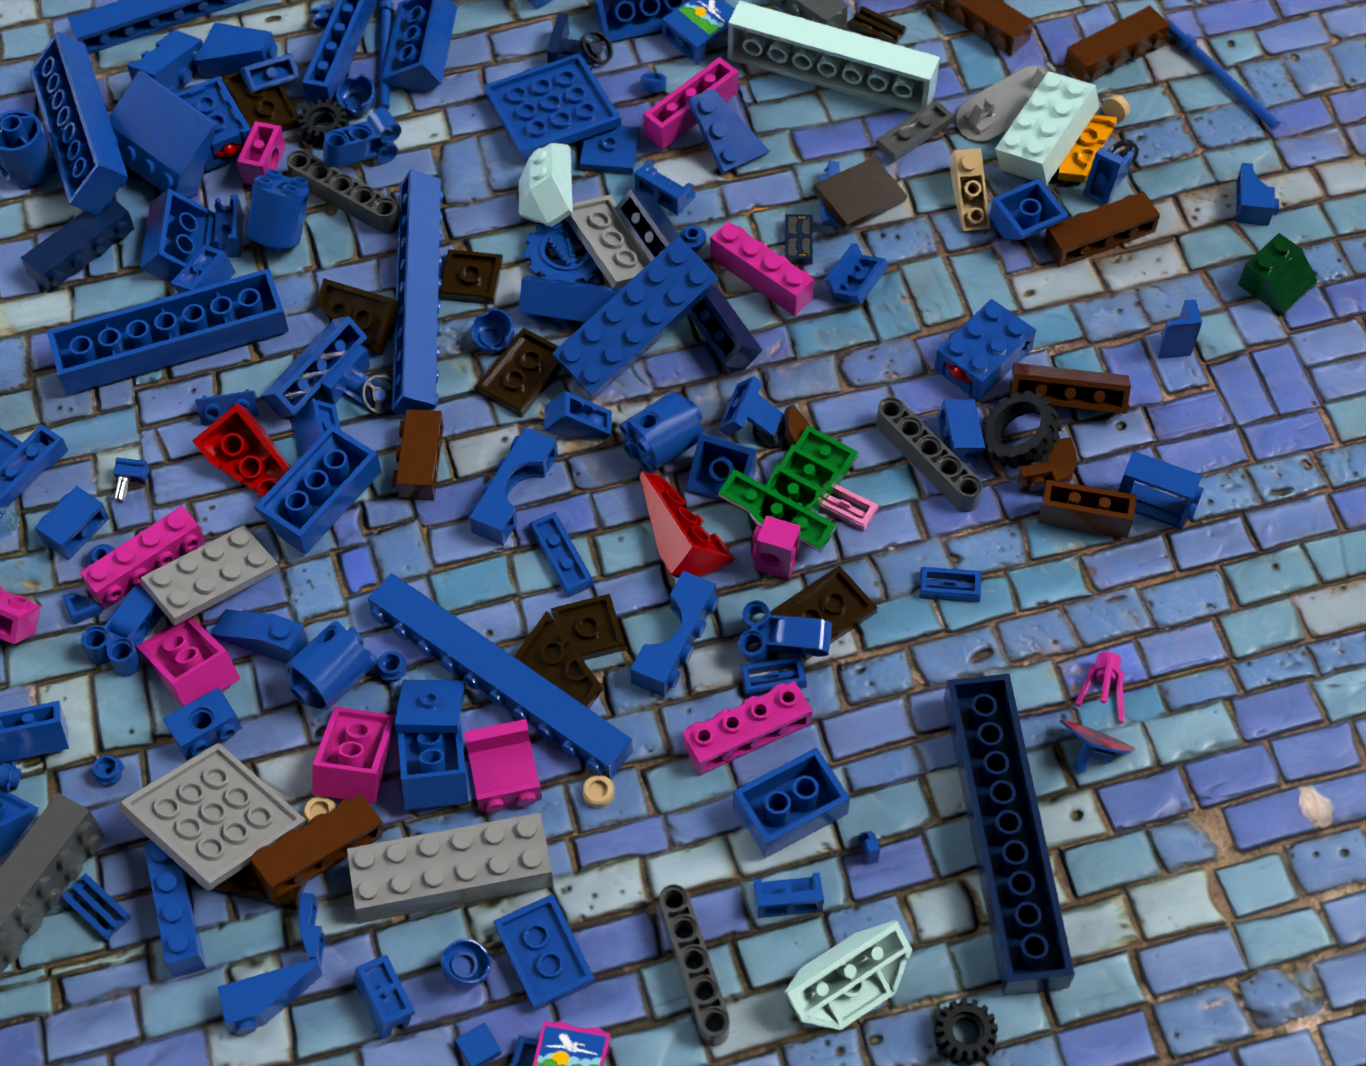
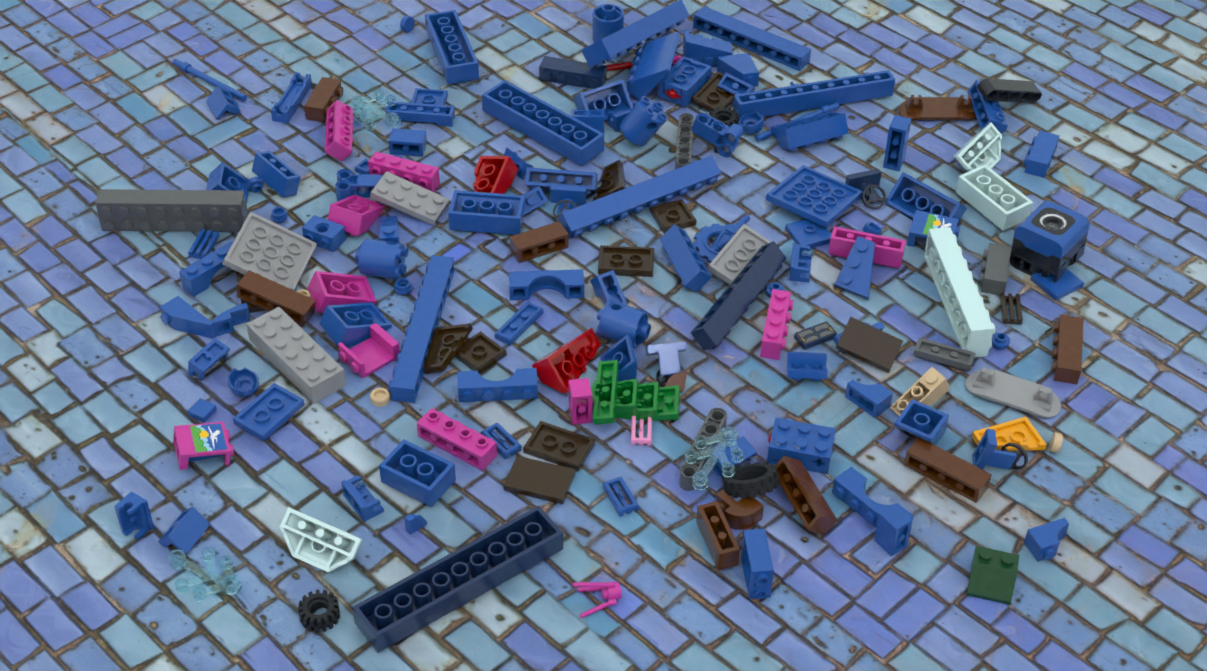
camera: 60 degrees right, 15 degrees down
blue piece [113,457,150,502] -> none
dark pink brick [237,121,286,185] -> none
blue plate [394,680,465,733] -> none
blue hair [470,308,514,354] -> none
light aqua wedge [519,143,573,227] -> none
blue brick [552,236,719,400] -> none
dark grey beam [659,884,730,1046] -> none
blue piece [738,600,833,664] -> none
light aqua brick [995,71,1100,185] -> none
shield [1060,719,1135,773] -> none
reddish brown brick [1064,6,1170,83] -> none
blue bar [1168,23,1280,130] -> none
none -> dark brown tile [503,456,576,504]
none -> clear light blue plant [685,427,744,490]
none -> blue arch [832,467,914,527]
none -> blue arch [845,379,893,418]

